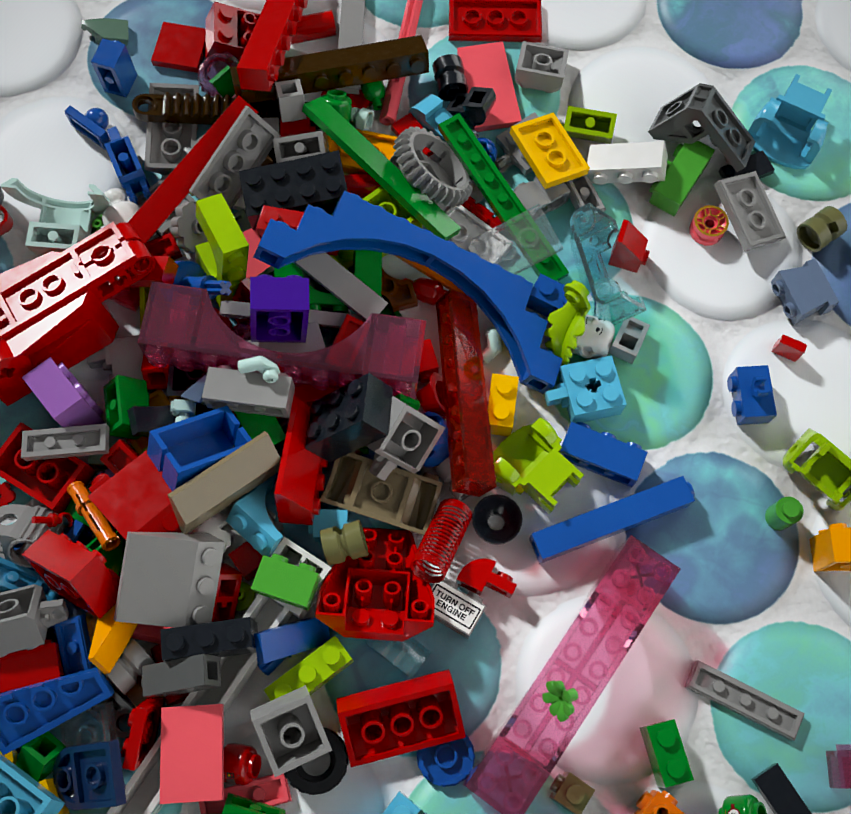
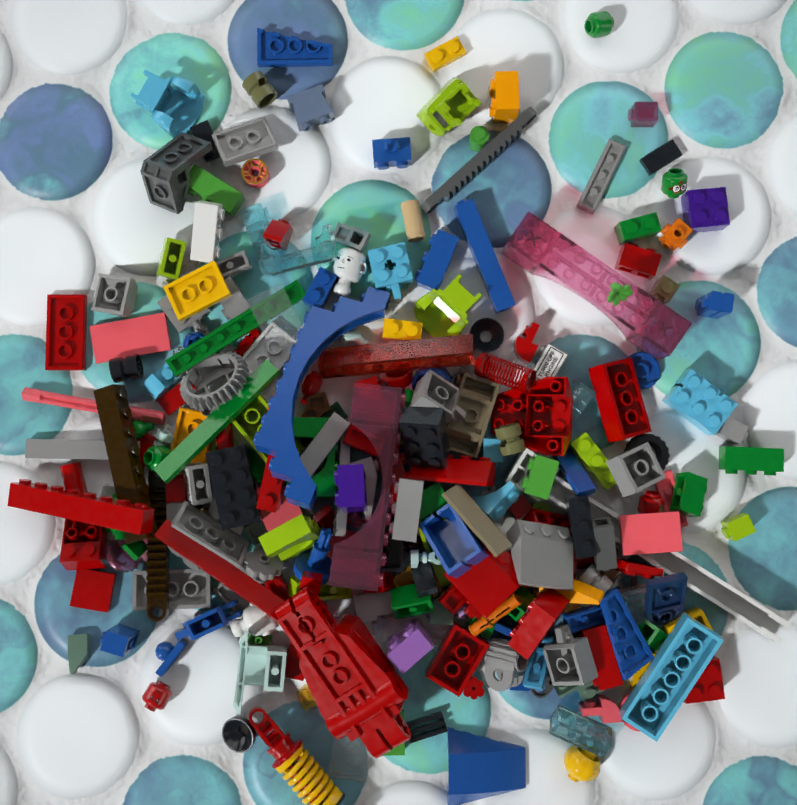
camera: 85 degrees left, 15 degrees up
light grey plate [21,424,109,461] -> none
red hand [31,512,74,527] -> none
sand blue slope [181,375,207,406] -> none
light aqua arm [238,356,280,383] -> none
light grey brick [275,79,306,122] -> none
black brick [446,87,496,126] -> none
lime plant [544,280,591,366] -> none
red tile [771,335,807,362] -> none
none -> red head [142,680,172,712]
none -> clear light blue slope [239,203,271,250]
none -> tan pin [400,200,426,242]
none -> dark grey gear [421,106,538,214]
none -> red brick [614,242,662,280]

